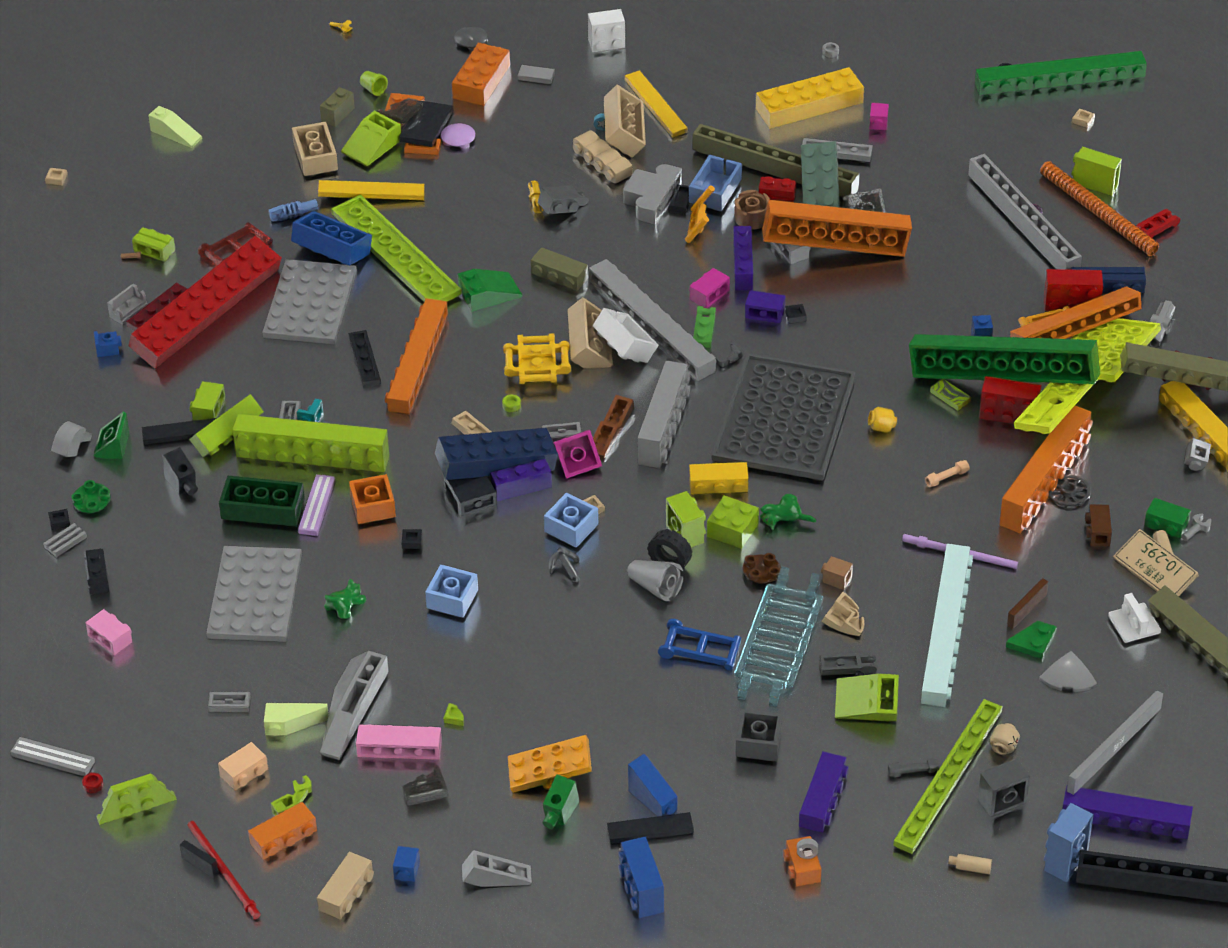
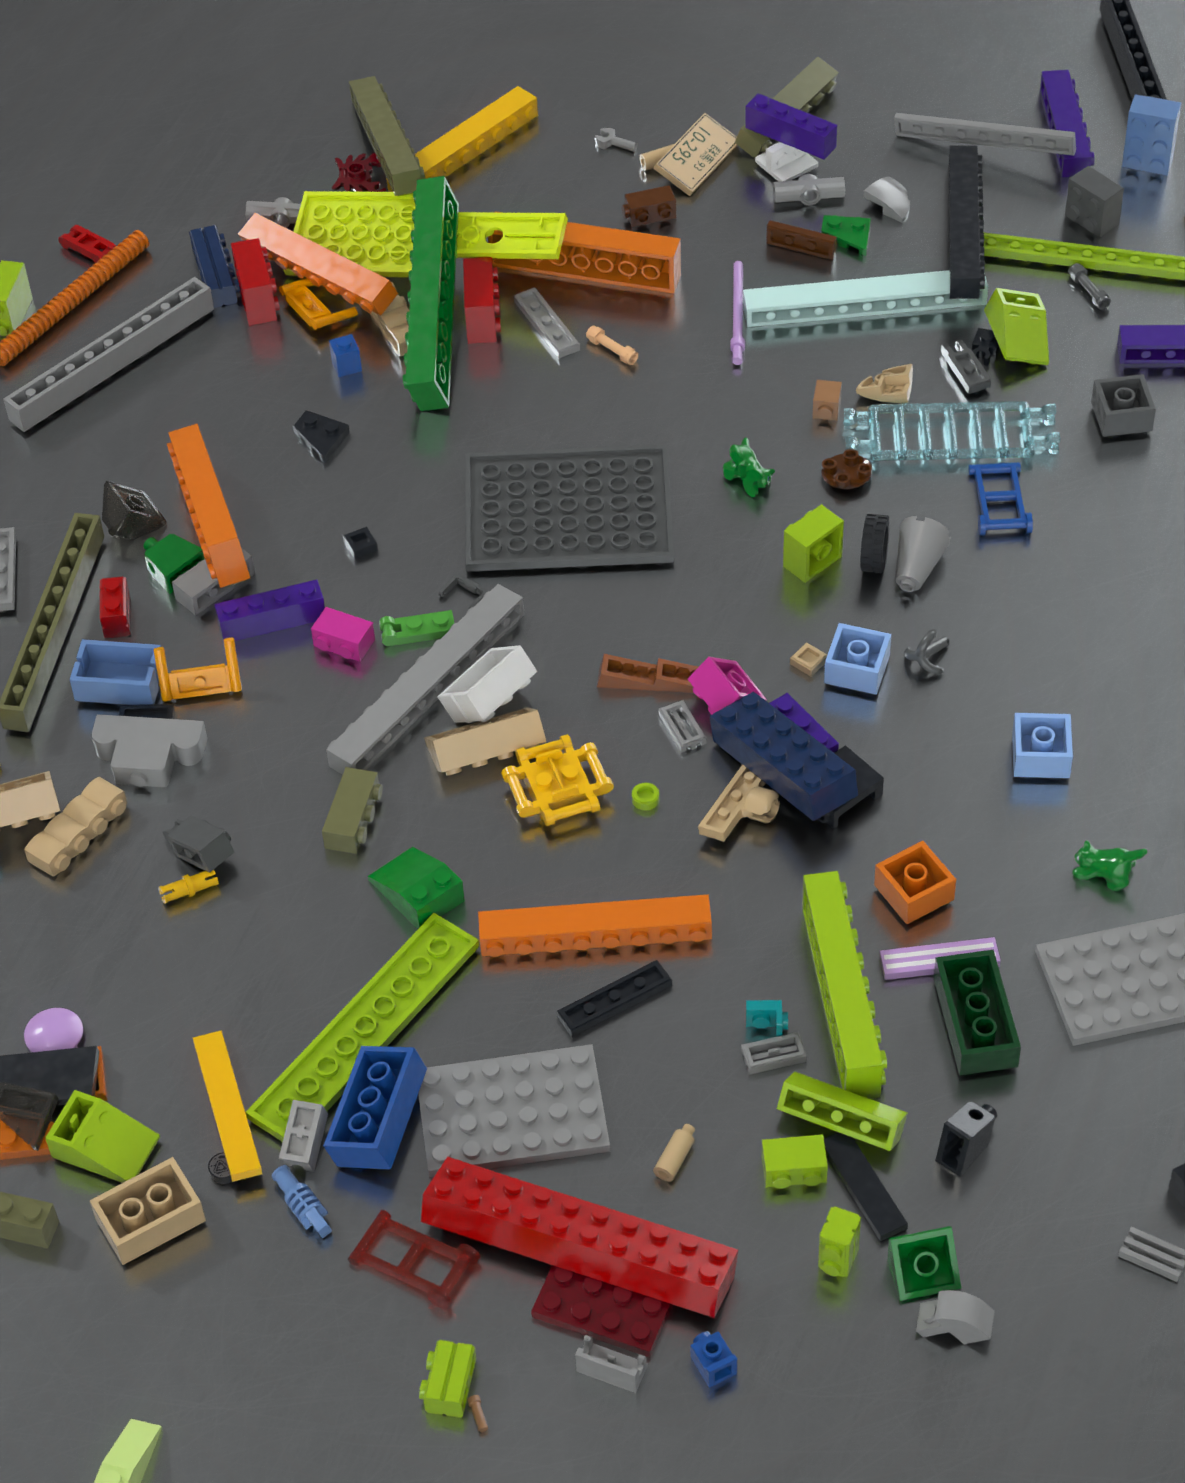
camera: 105 degrees left, 5 degrees up
black tile [48,509,70,530] -> none
green dish [71,480,111,513] -> none
black plate [401,529,422,549] -> none
light grey brick [638,361,690,468] -> none
yellow brick [689,462,748,494] -> none
lime brick [707,495,759,549] -> none
medium nougat brick [734,190,770,229] -> none
dark purple brick [745,290,786,323] -> none
sand green plate [801,141,839,207] -> none
yellow head [868,407,897,433] -> none
lime tile [930,379,971,411] -> none
tan head [990,723,1020,755] -> none
green brick [1144,498,1191,538] -> none
light grey brick [1184,438,1211,471] -> none
none -> light grey hinge [279,1100,328,1172]
none -> black wing [293,410,350,463]
none -> light grey tile [514,287,580,359]
none -> tan cylinder [653,1124,695,1182]
none -> dark purple brick [745,93,837,160]
none -> light grey piece [773,174,845,206]
none -> lime brick [818,1207,861,1277]
none -> black brick [949,145,985,299]

